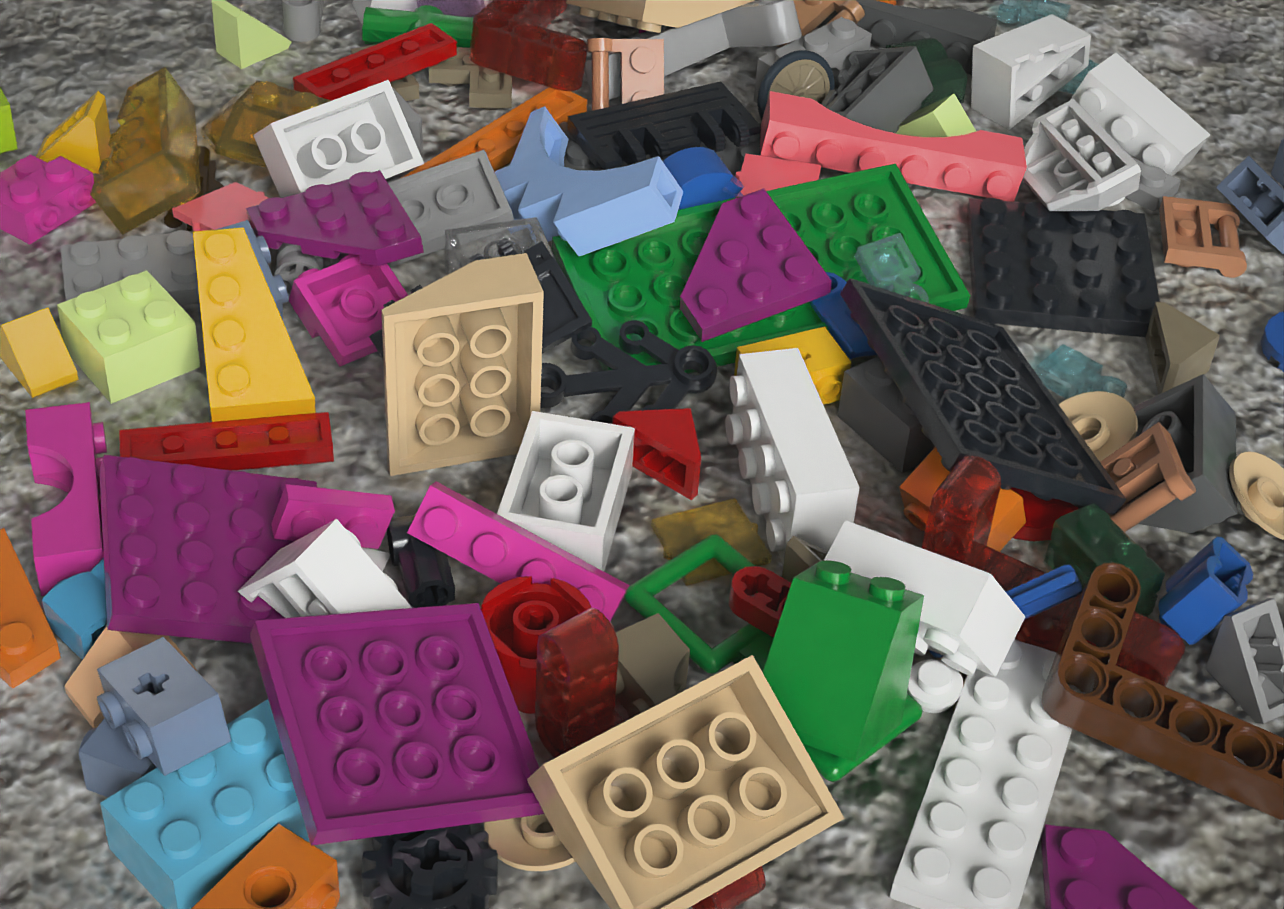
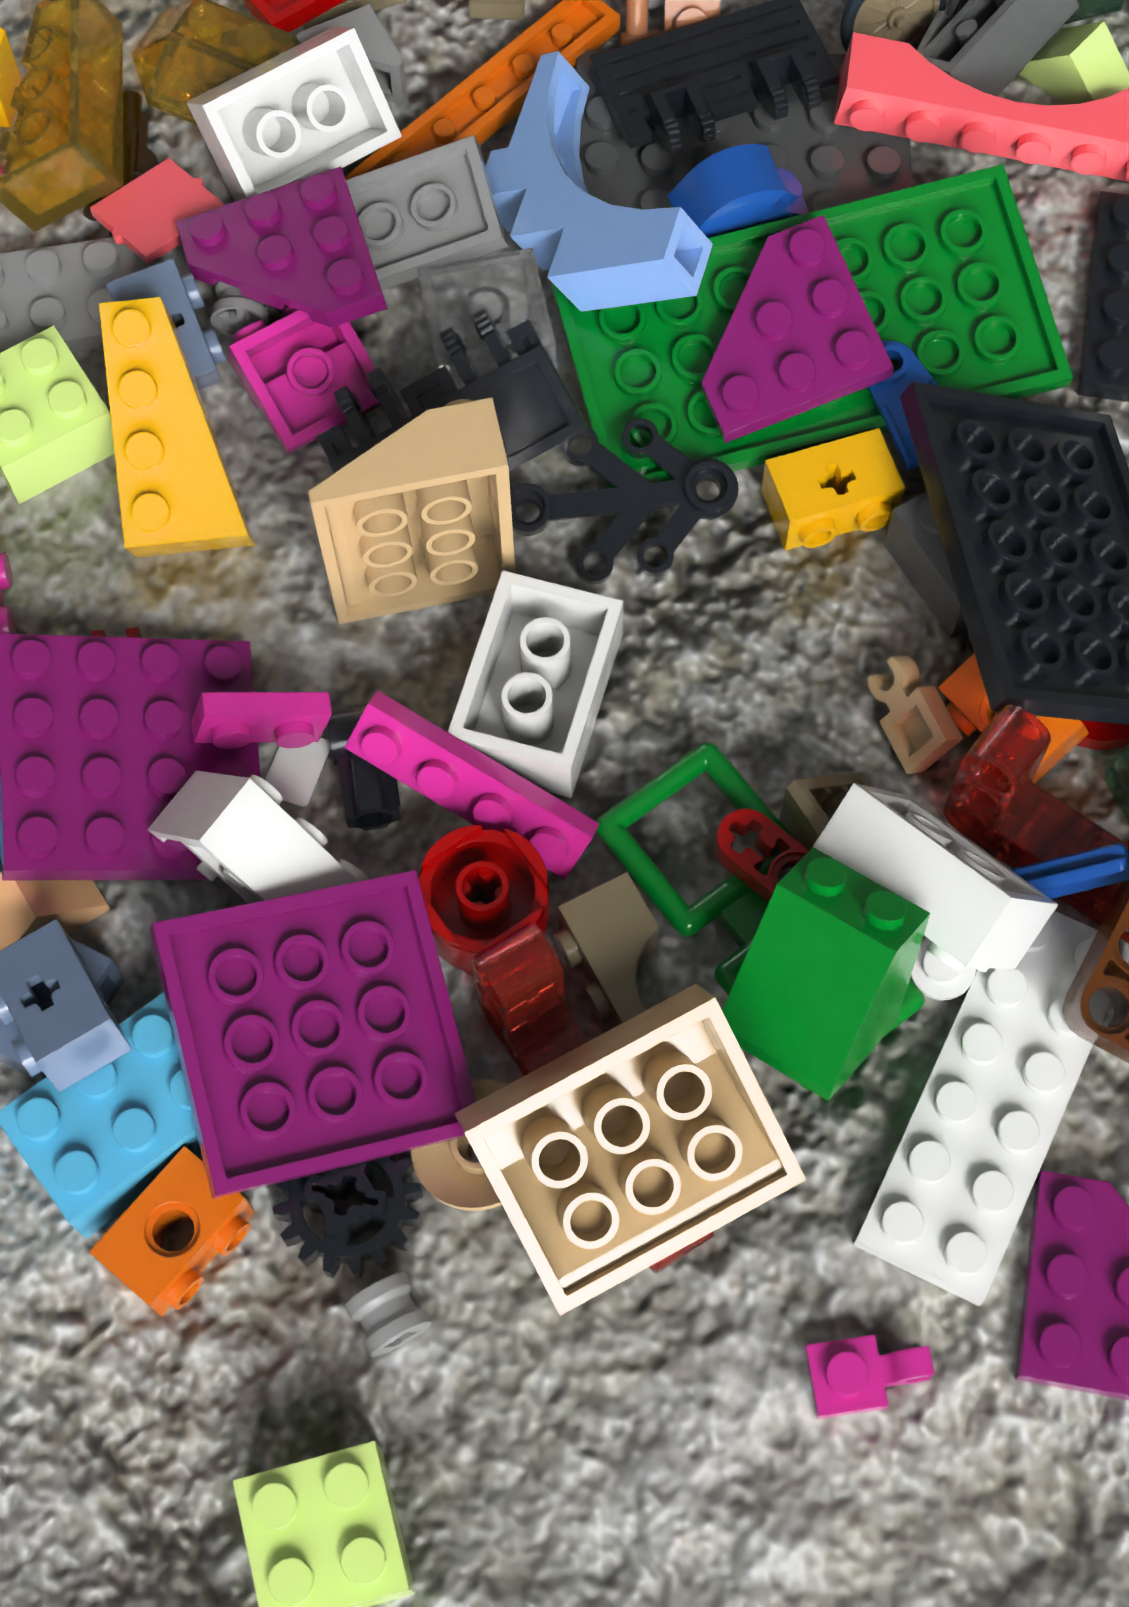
camera: 10 degrees right, 25 degrees up
red plate [119,412,334,471] -> none
red slope [613,408,701,500] -> none
clear yellow piece [651,498,772,586] -> none
white brick [725,348,860,564] -> none
coral piece [735,154,821,195] -> none
clear light blue plate [855,233,929,303] -> none
none -> tan plate [867,655,963,774]

